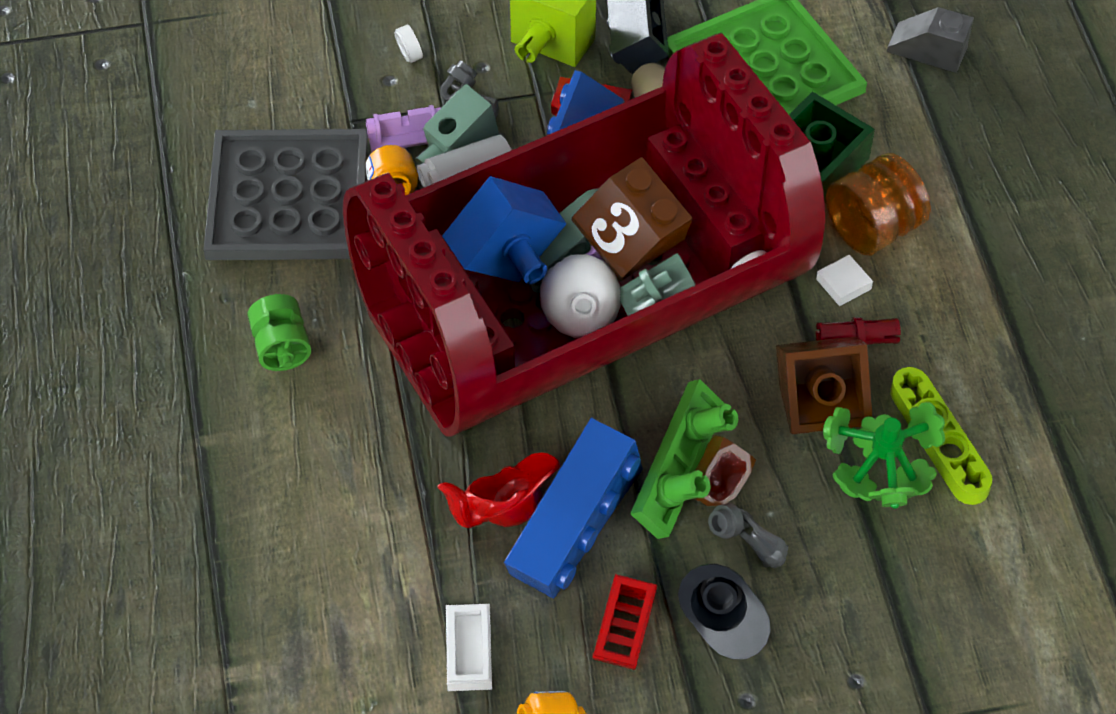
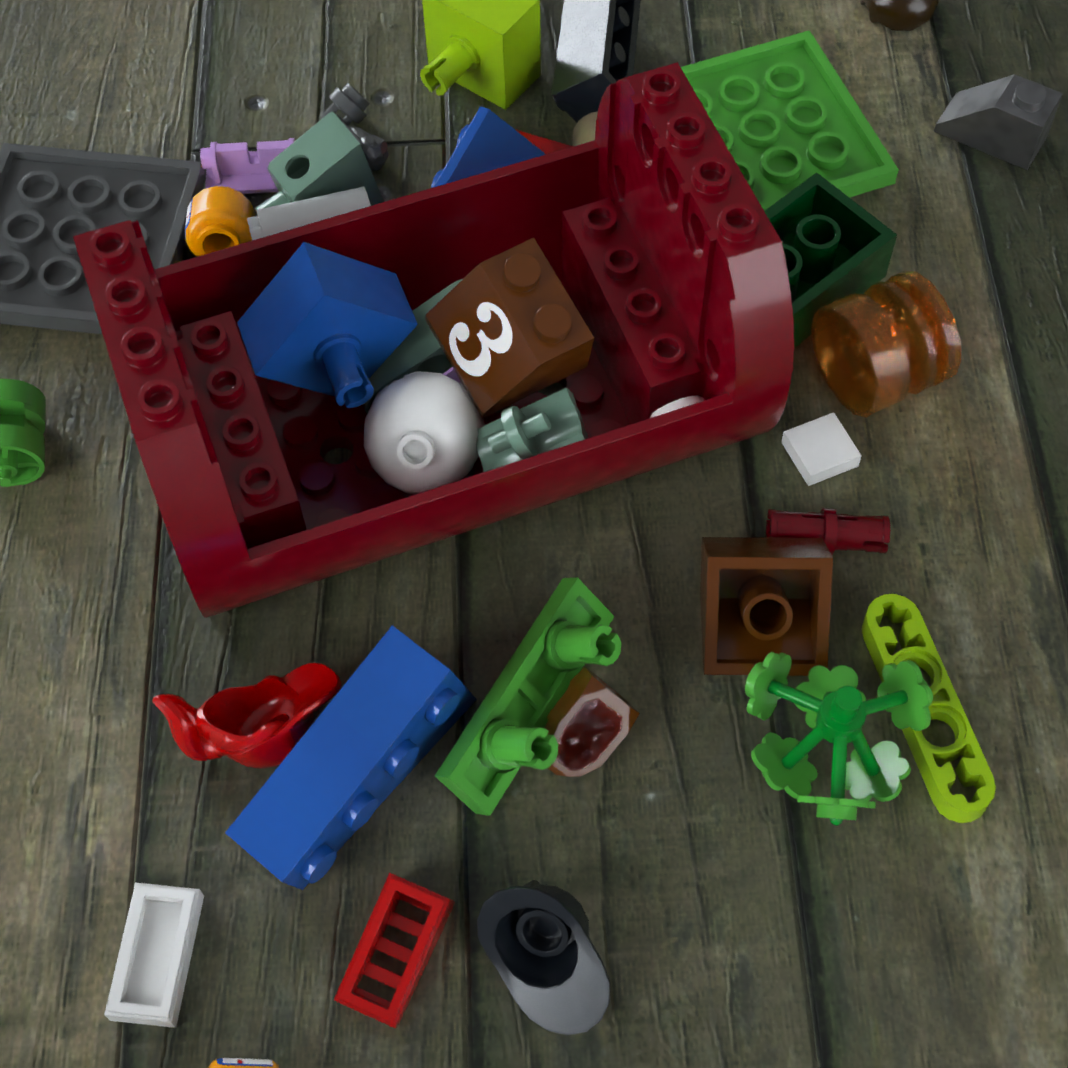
camera: 10 degrees right, 5 degrees up
white tile [394,24,423,63] -> none
dark grey piece [708,503,788,568] -> none

